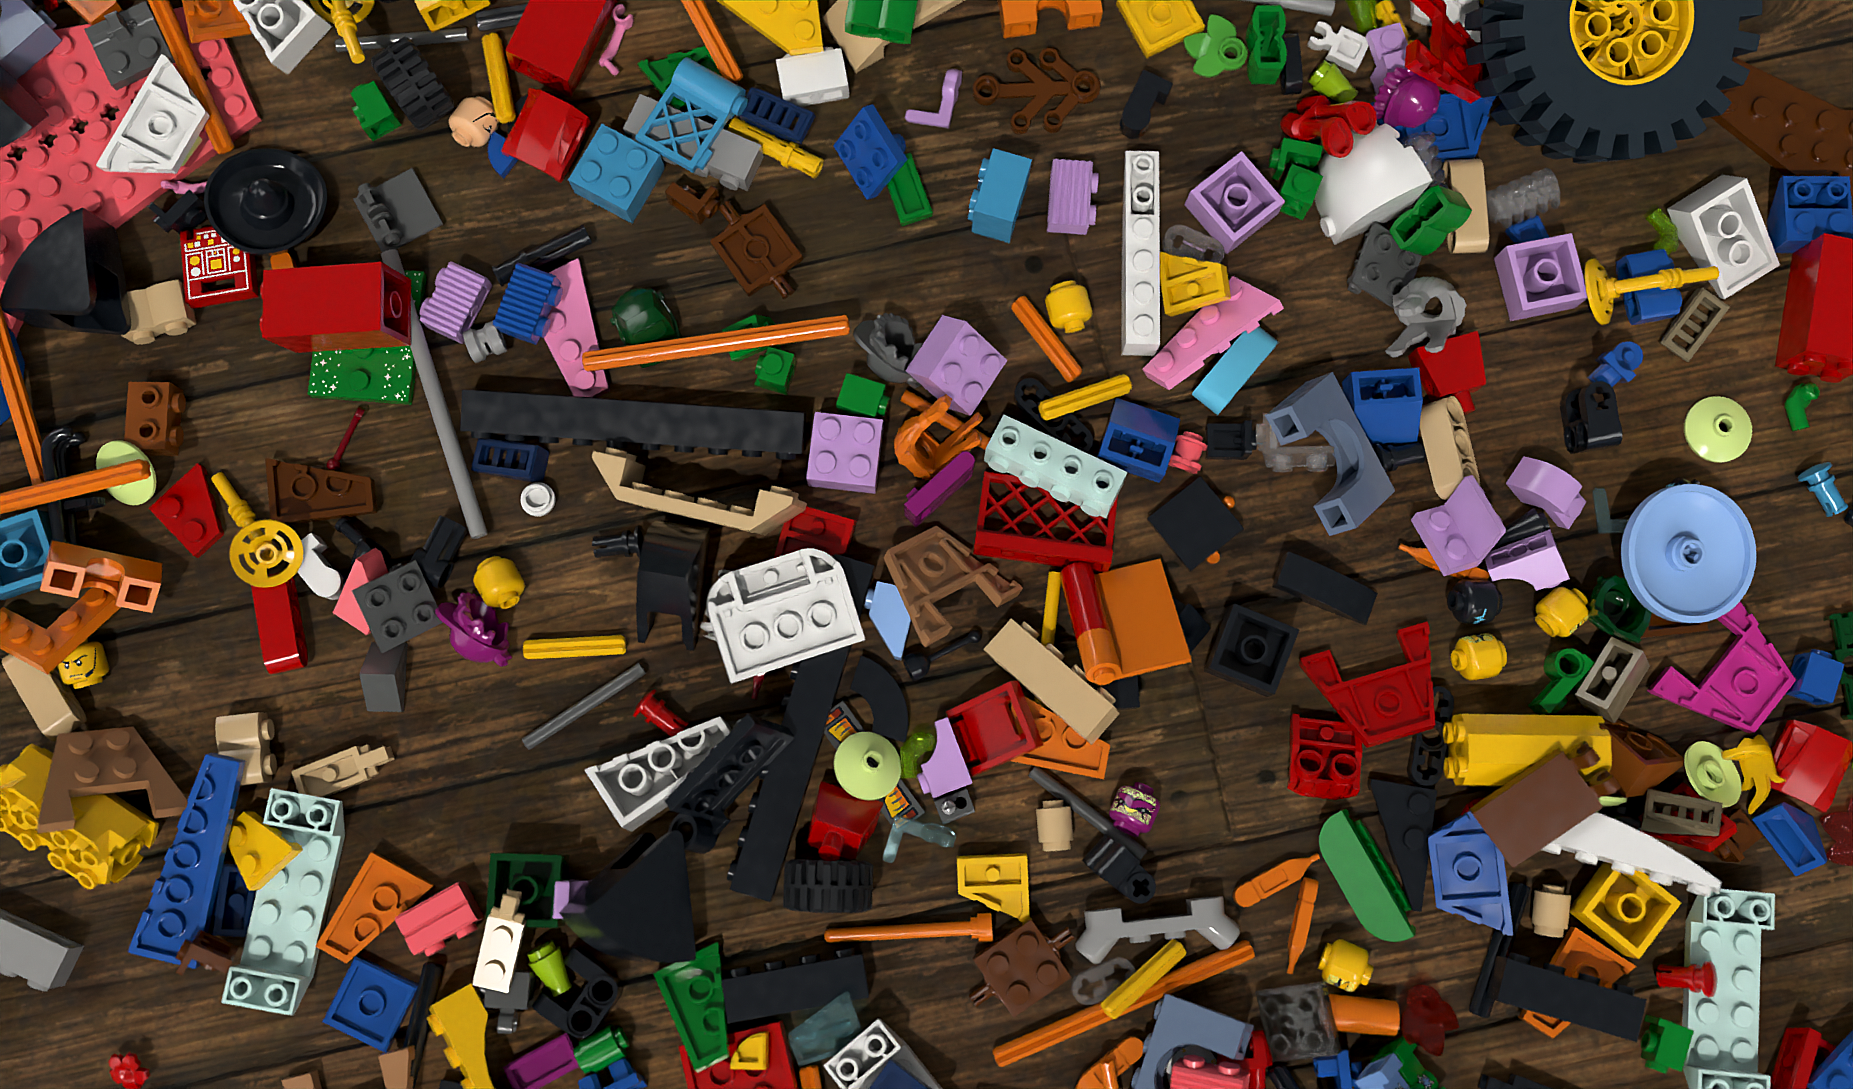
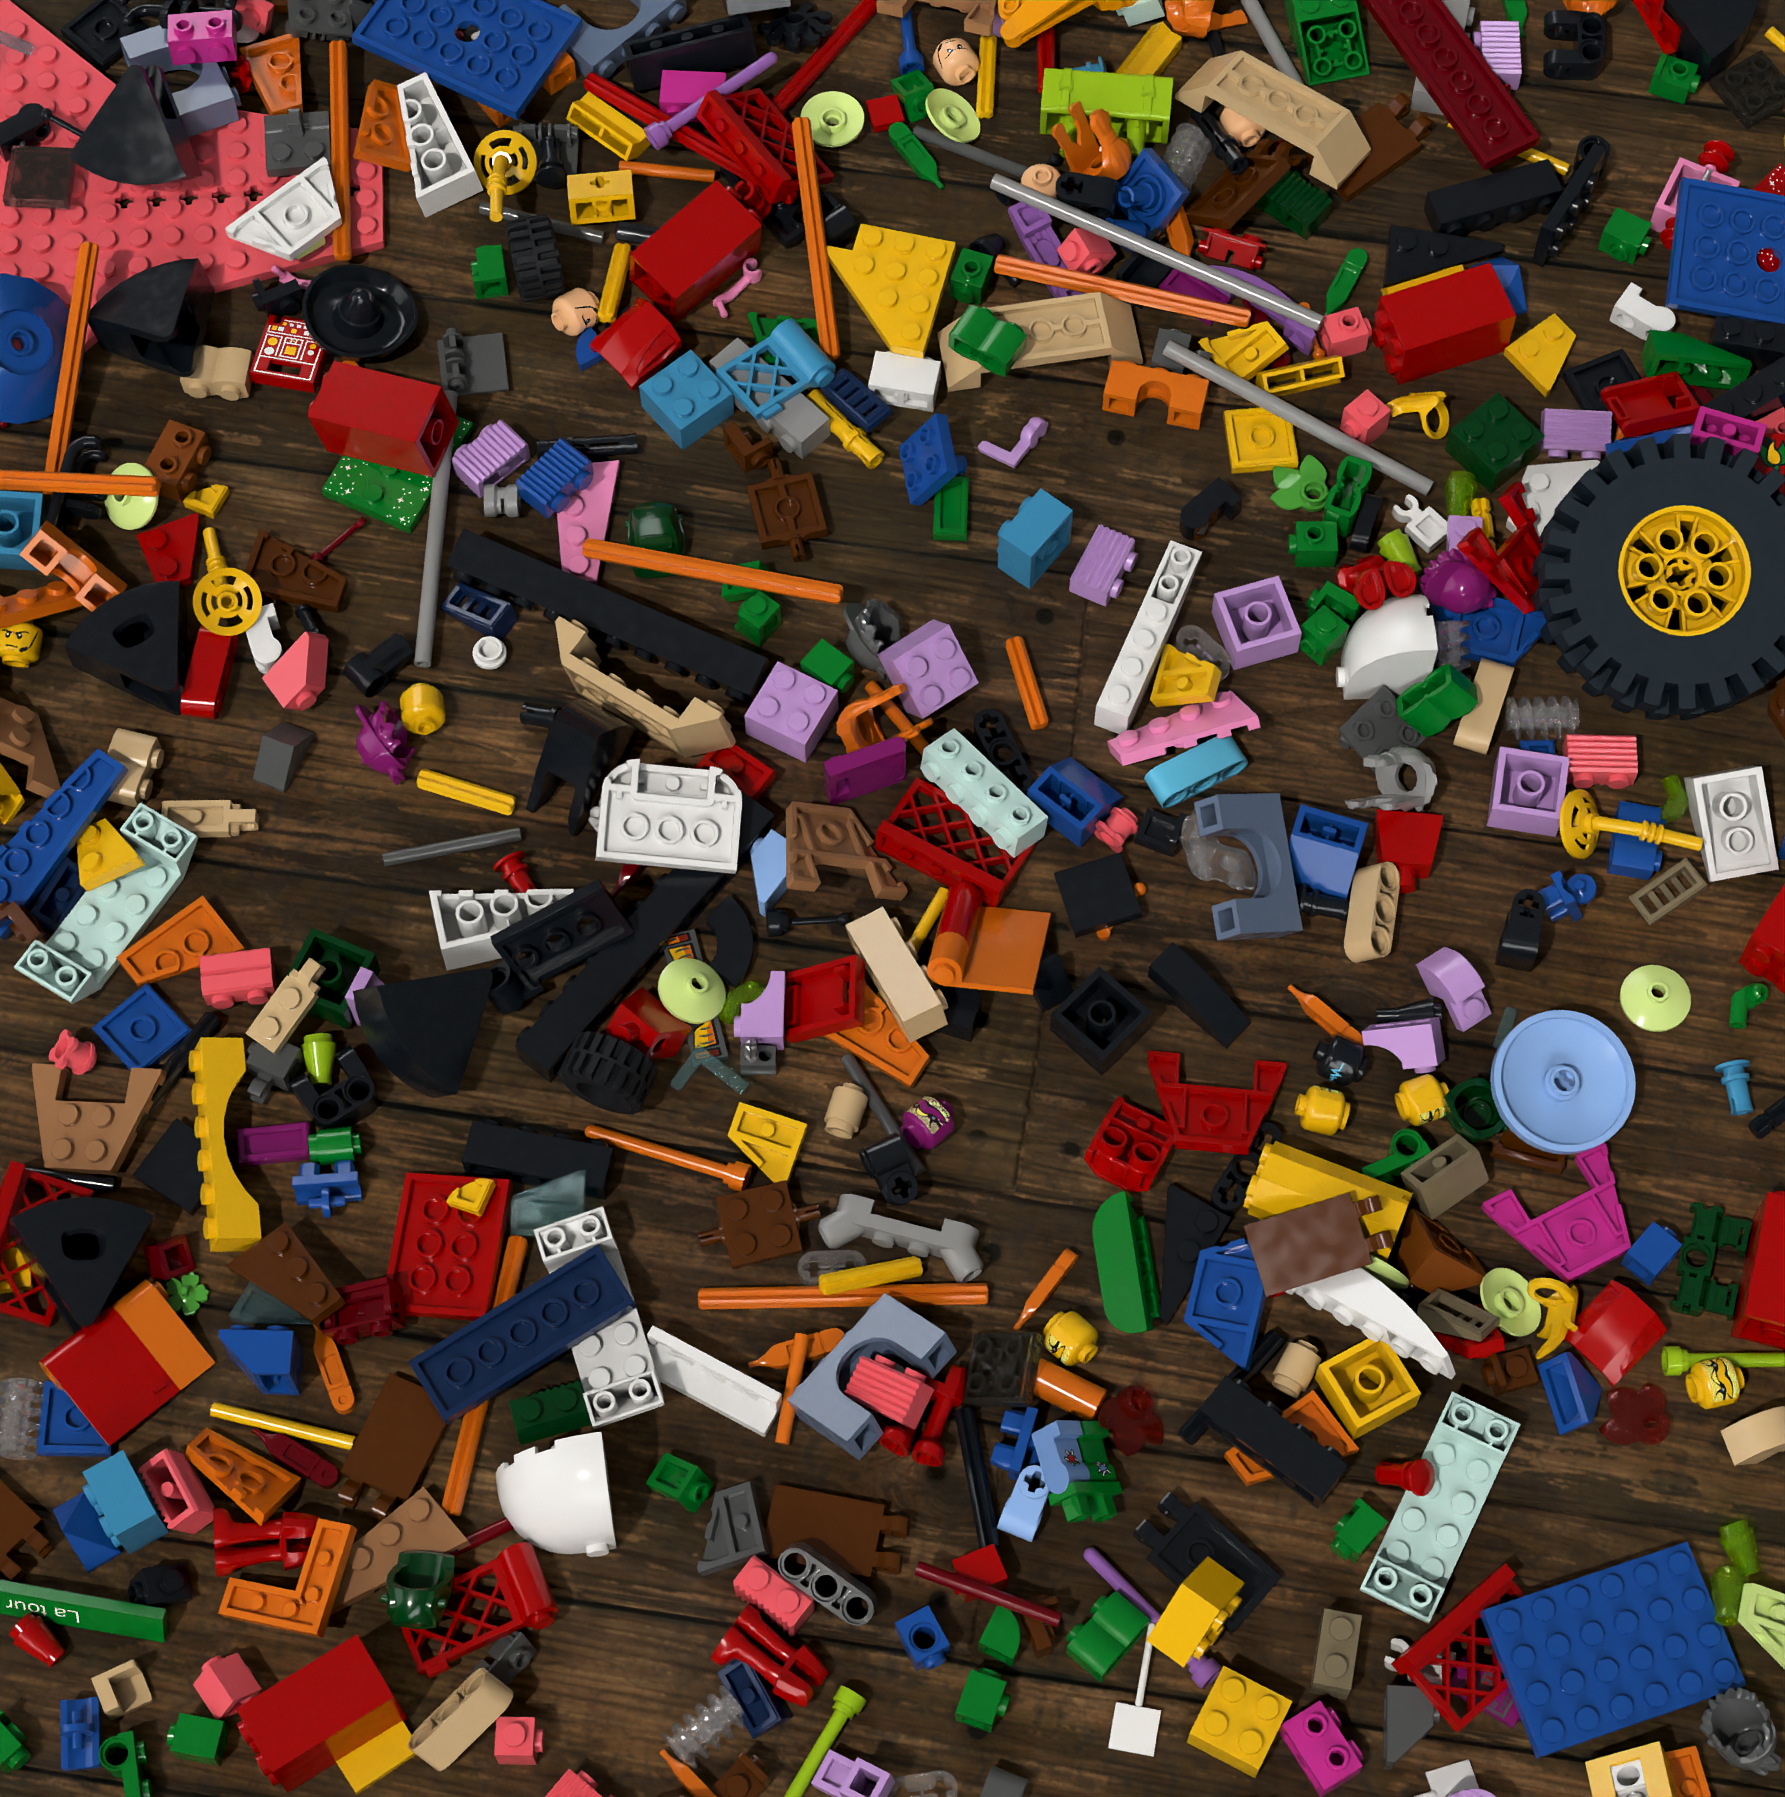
camera: 25 degrees right, 15 degrees down
dark grey hinge [352,560,443,653] -> none
green wing [653,942,730,1073] -> none
reddish brown plant [973,48,1100,135] -> none
yellow axle [1038,374,1132,420] -> none
yellow head [1045,281,1093,333] -> none
orange piece [1233,853,1320,907] -> none
lavender bracket [1411,475,1506,576] -> none
none -> coral brick [49,1029,97,1075]
none -> black piece [64,581,187,716]
none -> yellow tile [183,484,230,519]
none -> green brick [1287,521,1338,567]
none -> coral brick [1562,734,1638,789]

